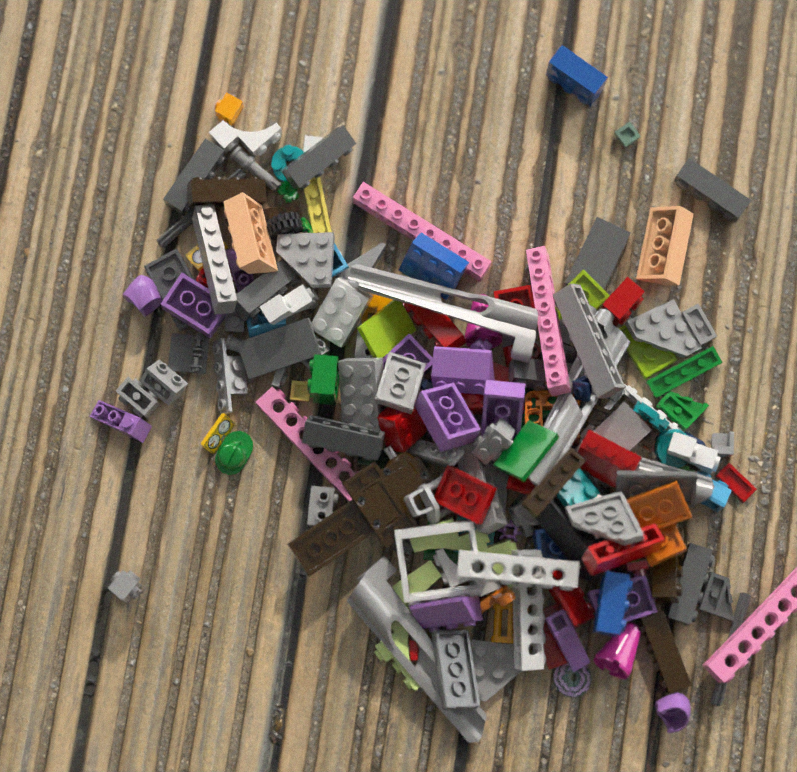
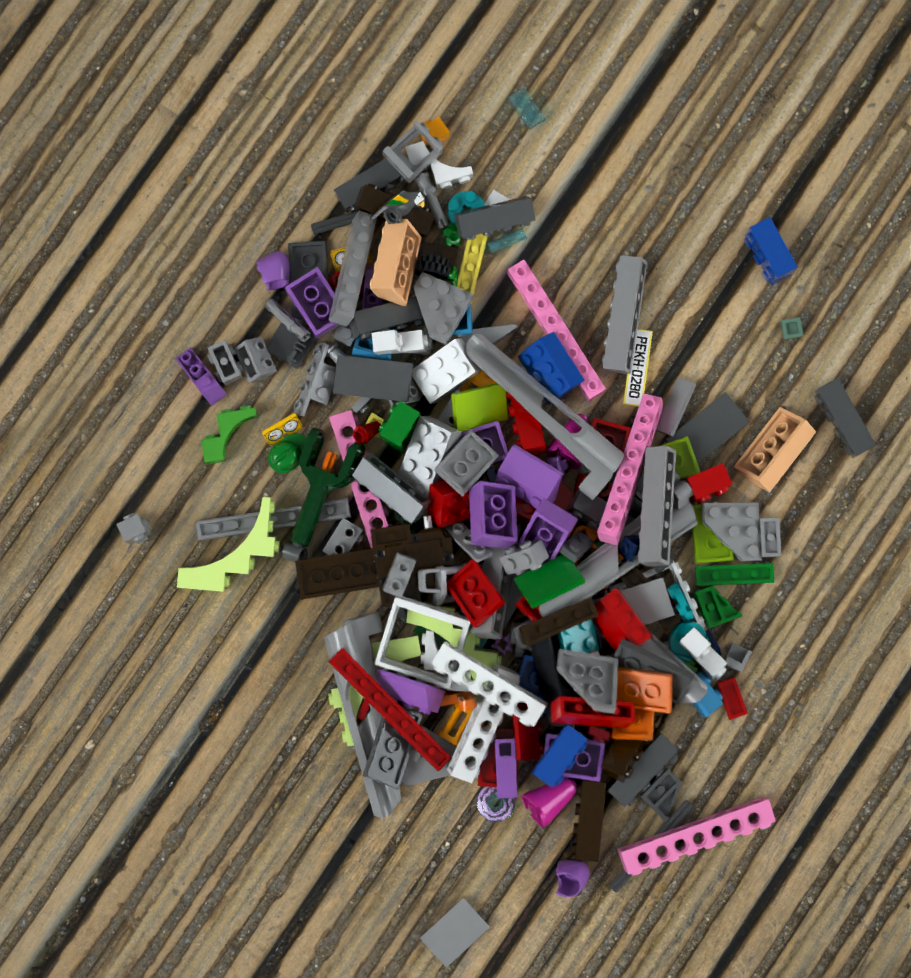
camera: 30 degrees right, 5 degrees up
none -> yellowish green arch [177,497,280,592]
none -> light grey tile [195,498,351,541]
none -> bright green arch [201,406,258,465]
none -> light grey pin [265,298,311,342]
none -> dark green piece [282,428,365,562]
none -> red tile [328,648,452,772]
none -> red cone [353,421,381,444]
none -> dark grey animal [369,190,425,224]
none -> light grey window [382,120,443,183]
none -> light grey brick [383,552,416,598]
none -> clear light blue pin [487,228,527,254]
none -> clear light blue plate [508,87,545,130]
none -> dark grey plate [559,531,594,563]
none -> light grey brick [602,256,648,374]
none -> tile [623,329,653,407]
none -> light grey tile [656,377,696,437]

